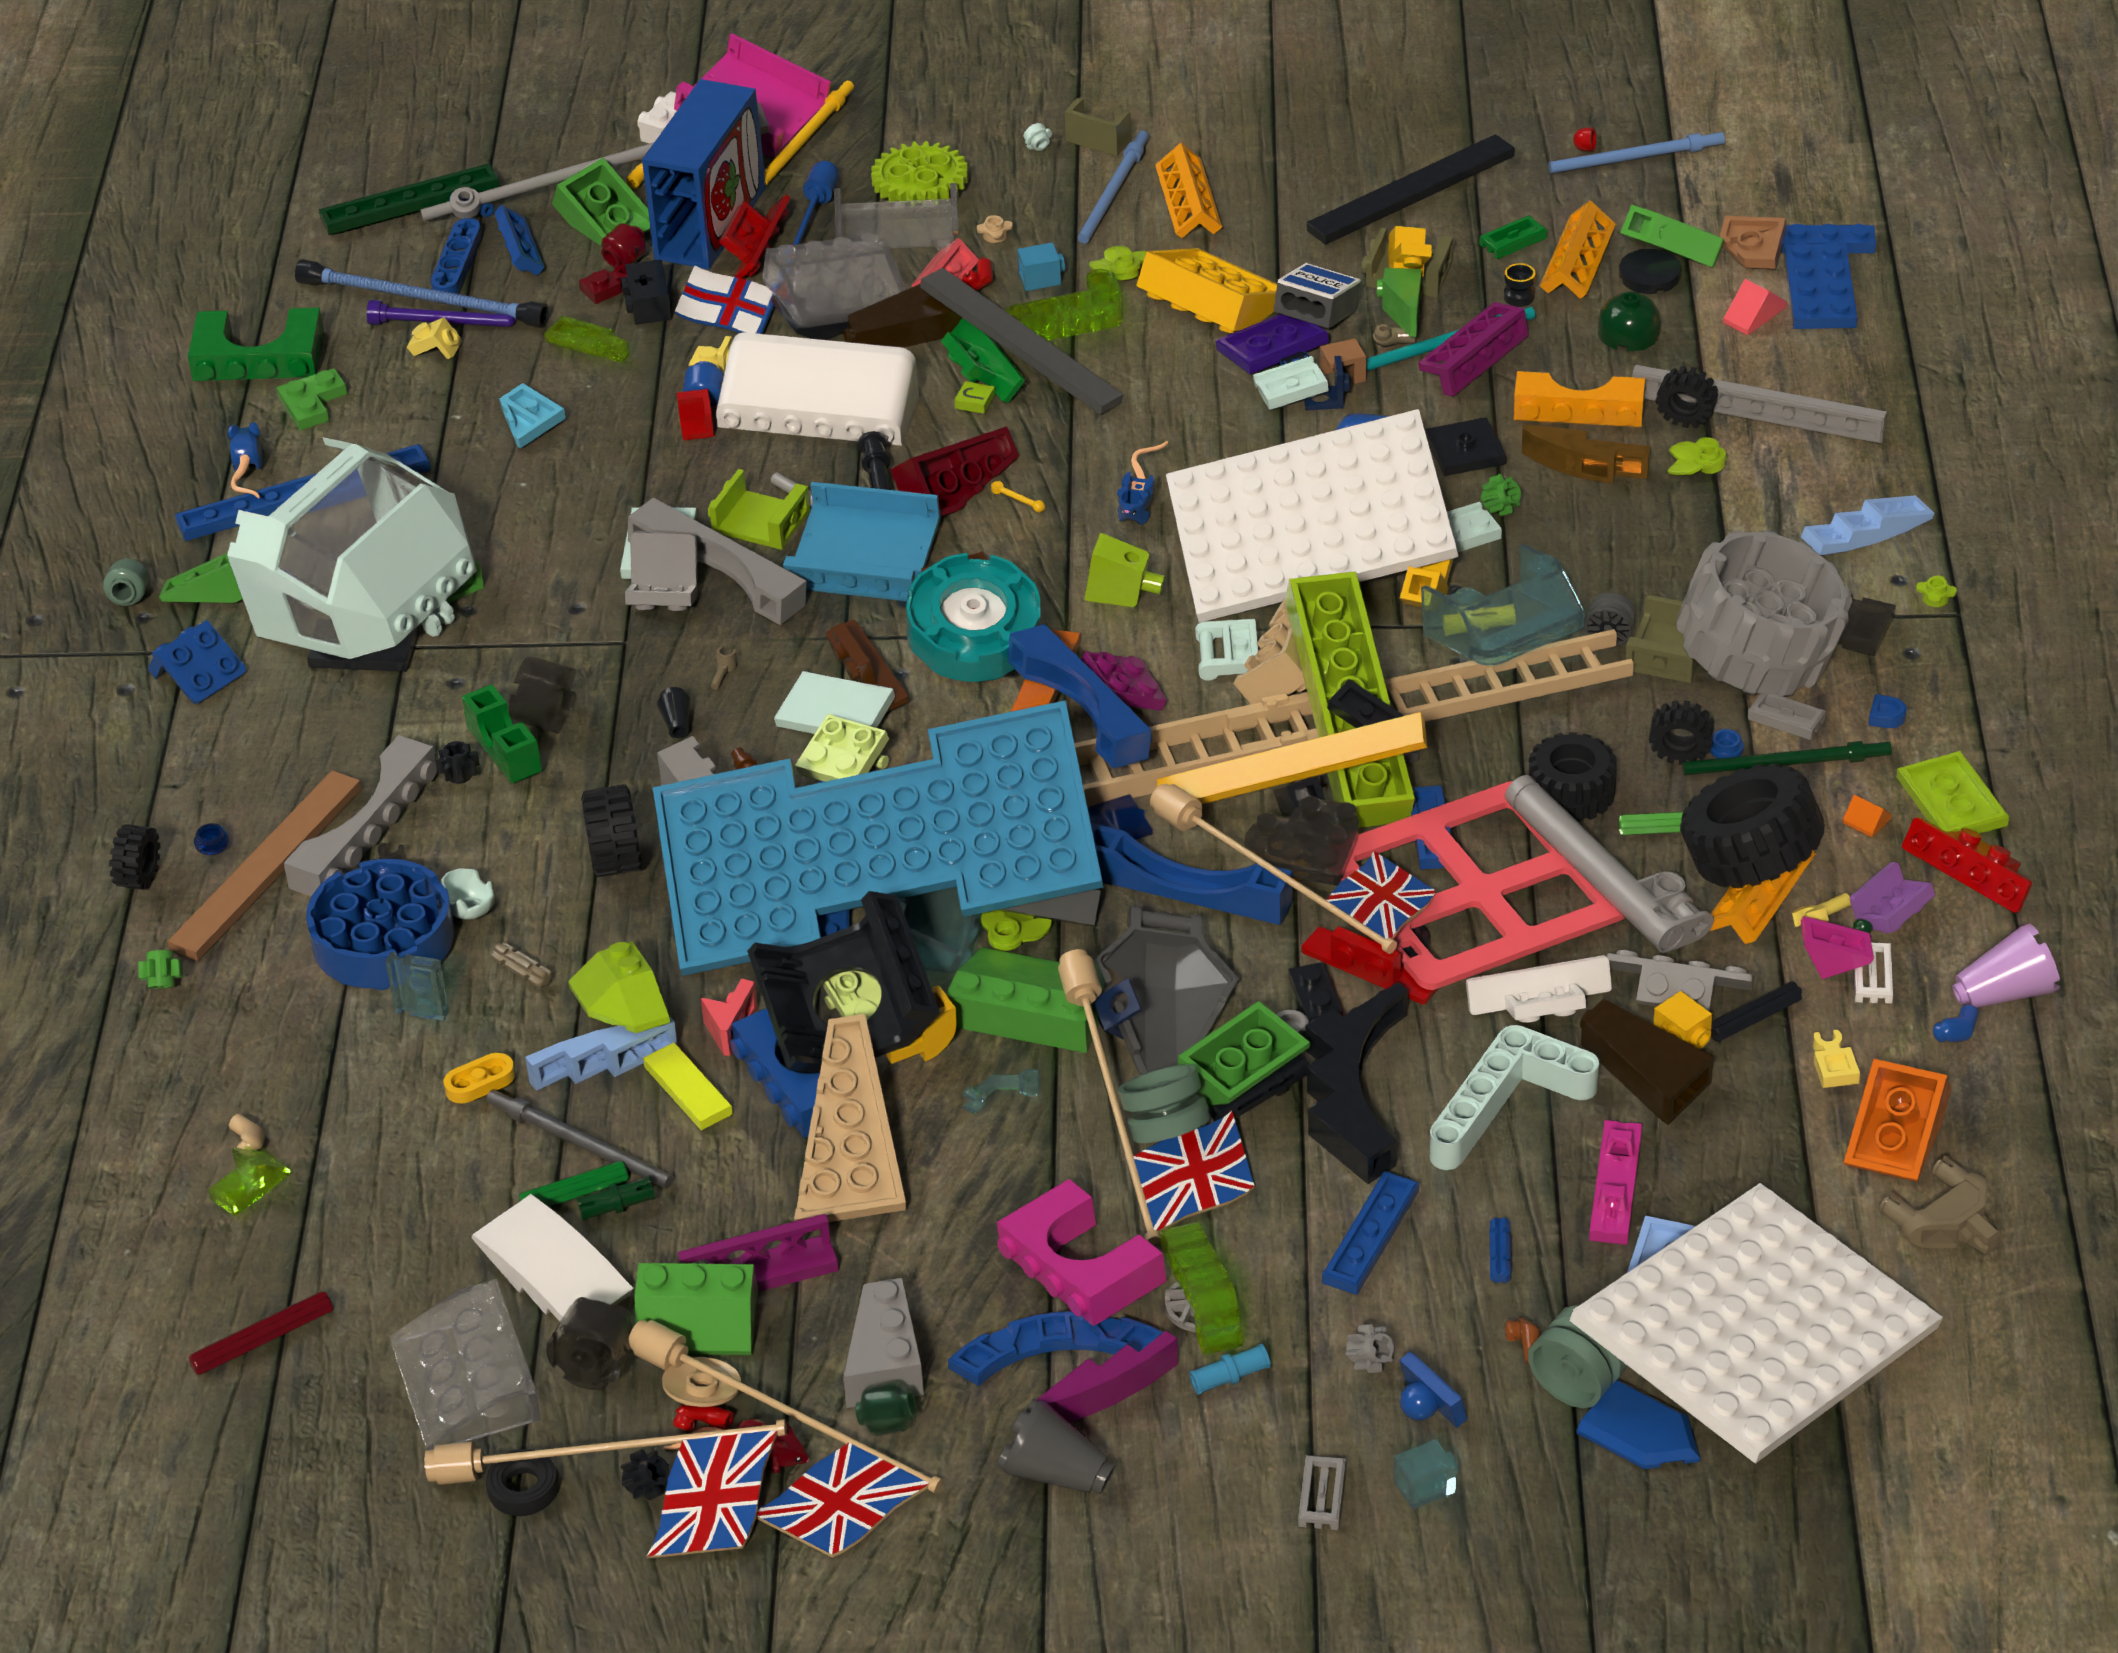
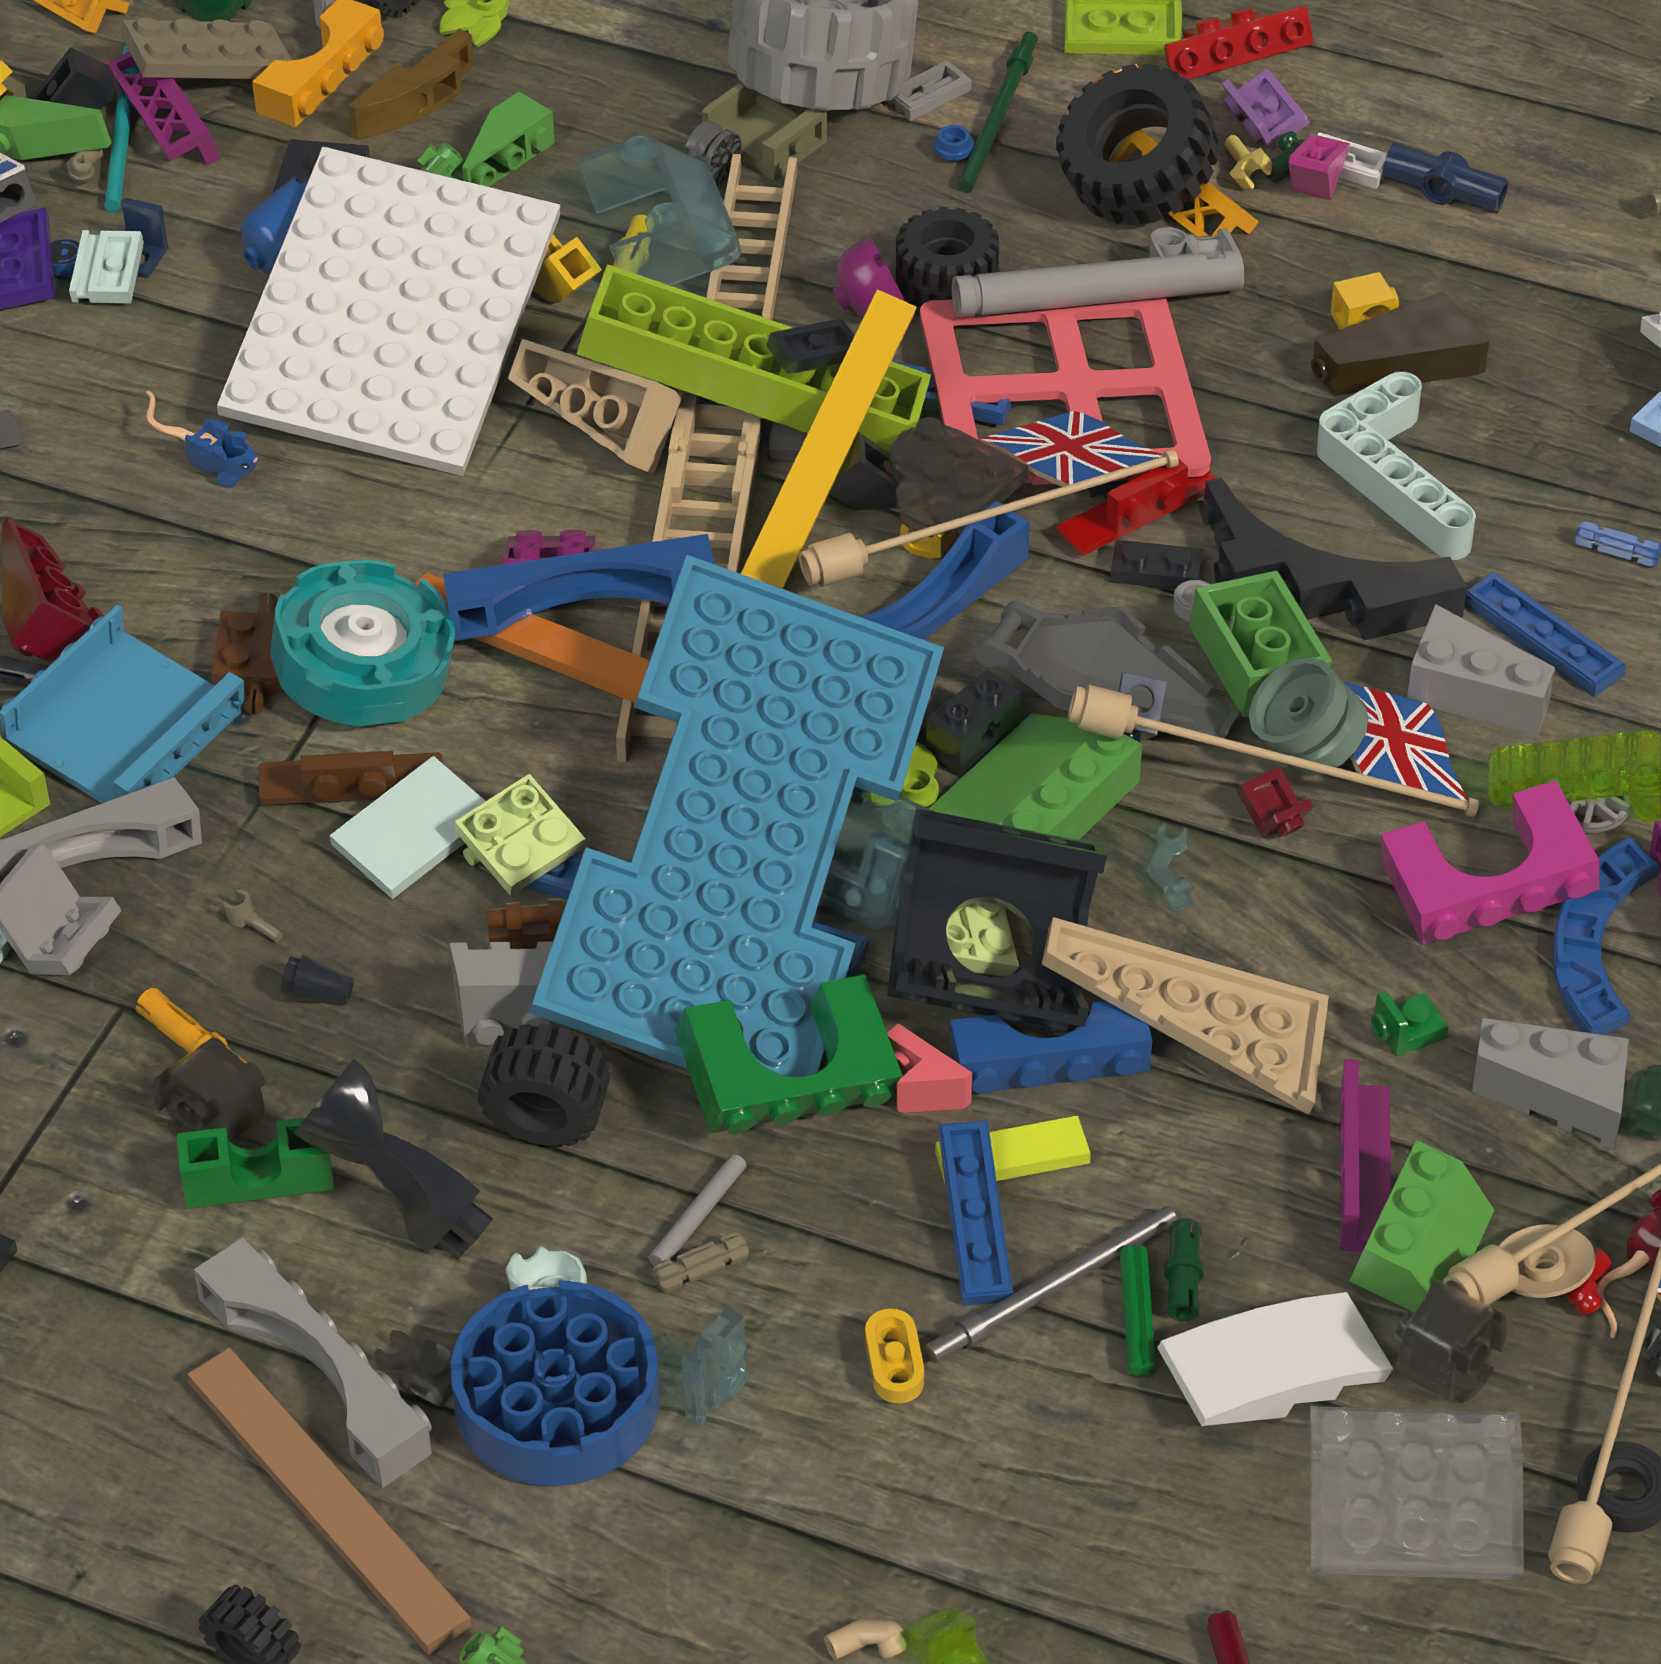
camera: 70 degrees left, 5 degrees up
clear blue plate [194,823,229,855] -> none
black gear [436,741,480,784] -> none
light blue slope [525,1017,678,1091] -> none
lime wedge [568,941,670,1033] -> none
yellow hinge [991,481,1045,513] -> none
lime torso [1084,533,1165,607] -> none
light aqua plate [1195,619,1258,681] -> none
medium nougat panel [1320,338,1366,384] -> none
white bracket [1466,955,1612,1022] -> none
black wheel [1504,263,1536,307] -> none
dark pink hinge [1589,1120,1642,1245] -> none
light grey bracket [1607,950,1753,1012] -> none
bright green axle [1618,812,1683,836] -> none
black tyre [1649,700,1714,765] -> none
black axle [1711,981,1802,1042] -> none
light yellow plate [1813,1029,1860,1088] -> none
orange slope [1843,1059,1951,1182] -> none
blue tile [1868,694,1907,728] -> none
blue arm [1933,1005,1979,1042] -> none
lavender cone [1952,924,2060,1008] -> none
none -> black slope [30,47,116,110]
none -> dark tan plate [120,18,292,79]
none -> light orange pin [136,988,252,1090]
none -> black hips [293,1059,493,1260]
none -> bright green slope [463,92,555,187]
none -> light grey bar [648,1154,747,1266]
none -> green arch [675,975,902,1134]
none -> magenta cylinder [833,236,905,319]
none -> black brick [926,670,1021,778]
none -> blue tile [938,1120,1013,1306]
none -> dark red bracket [1236,767,1314,838]
none -> green bracket [1371,991,1449,1057]
none -> dark blue piece [1382,143,1509,213]
none -> light grey wedge [1407,604,1555,736]

